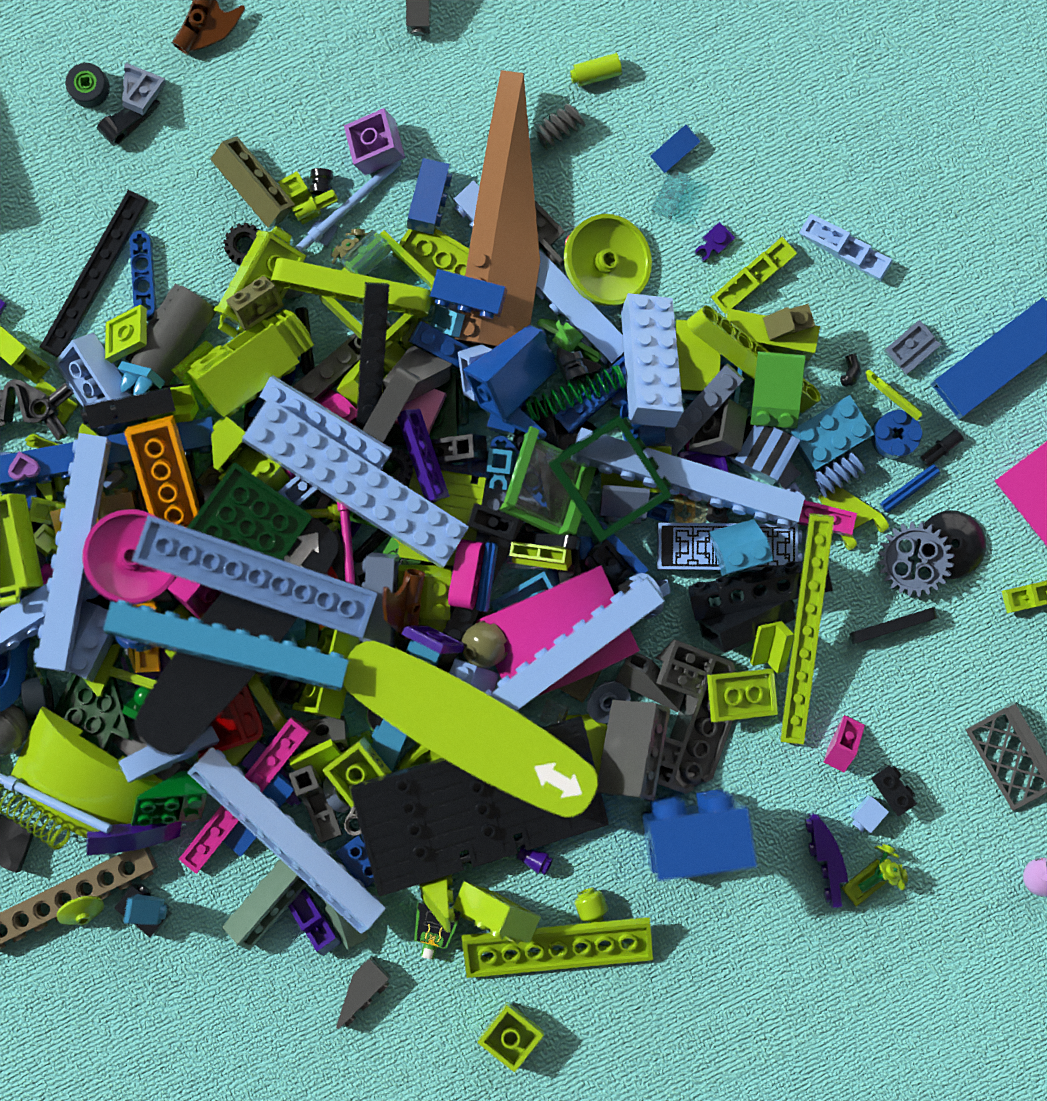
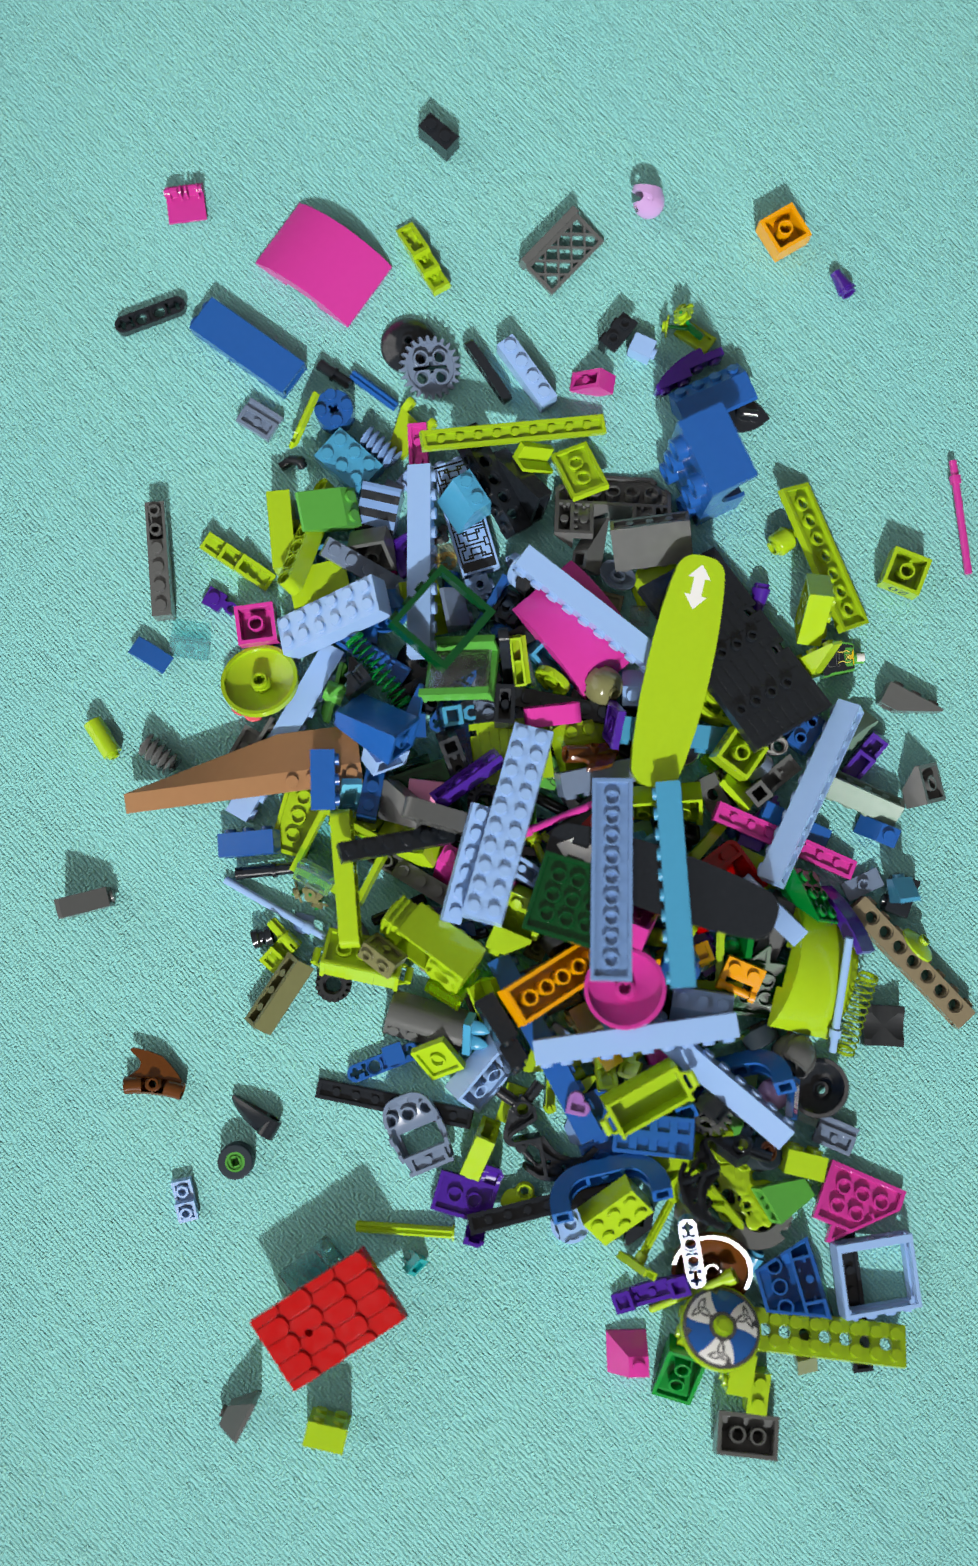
camera: 110 degrees left, 0 degrees up
sand blue wing [122,63,165,115] -> none
medium lavender slope [344,108,405,175] -> none
blue axle [476,542,498,612] -> none
olive slope [763,303,815,340] -> none
light blue slope [799,214,893,281] -> none
none -> dark grey slope [144,501,177,621]
none -> light blue slope [171,1176,199,1223]
none -> dark pink brick [234,601,281,649]
none -> black pin [235,862,295,880]
none -> blue tile [381,1041,407,1067]
none -> sand blue slope [382,1092,455,1178]
none -> medium blue brick [464,572,495,601]
none -> light blue brick [497,334,557,413]
none -> lime tile [535,665,570,696]
none -> blue slope [668,363,758,421]
none -> light orange plate [715,954,767,1003]
none -> black shield [728,401,770,433]
none -> light orange brick [755,202,812,263]
none -> dark purple cone [830,269,856,299]
none -> sand blue plate [839,867,884,902]
none -> blue slope [853,814,902,848]
none -> dark grey slope [902,762,946,809]

